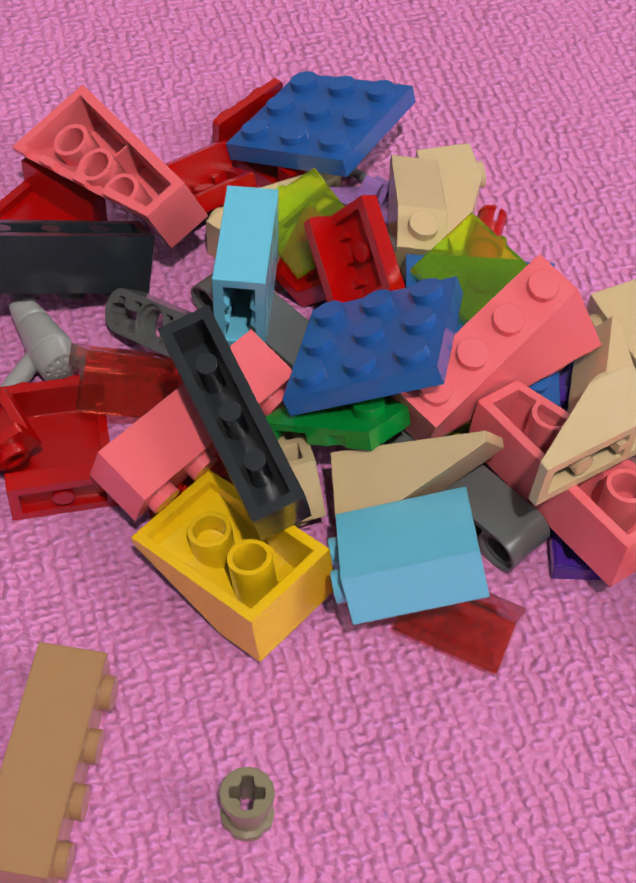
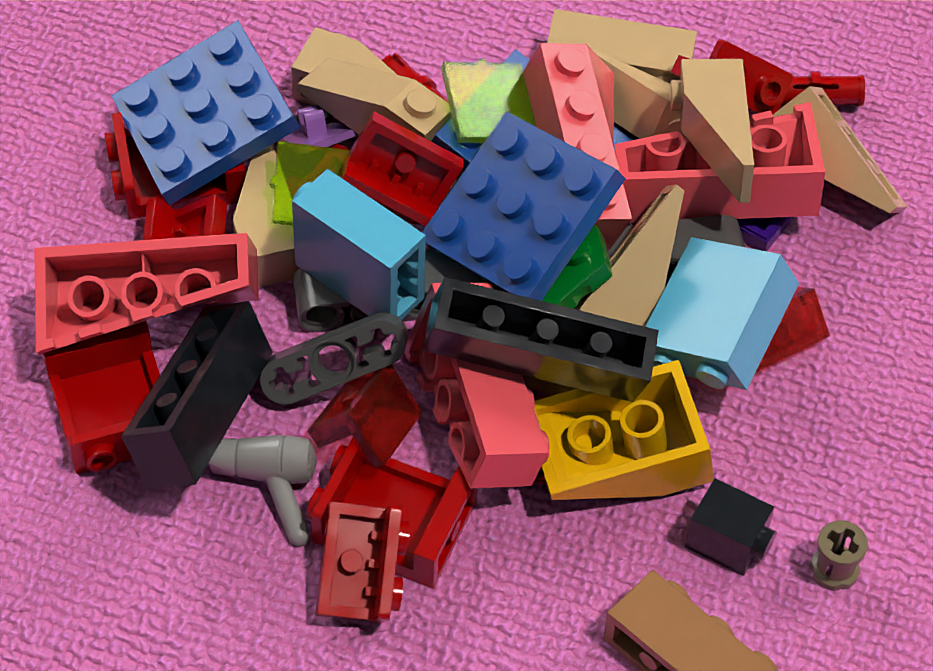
camera: 55 degrees left, 0 degrees up
none -> black brick [685,478,777,576]

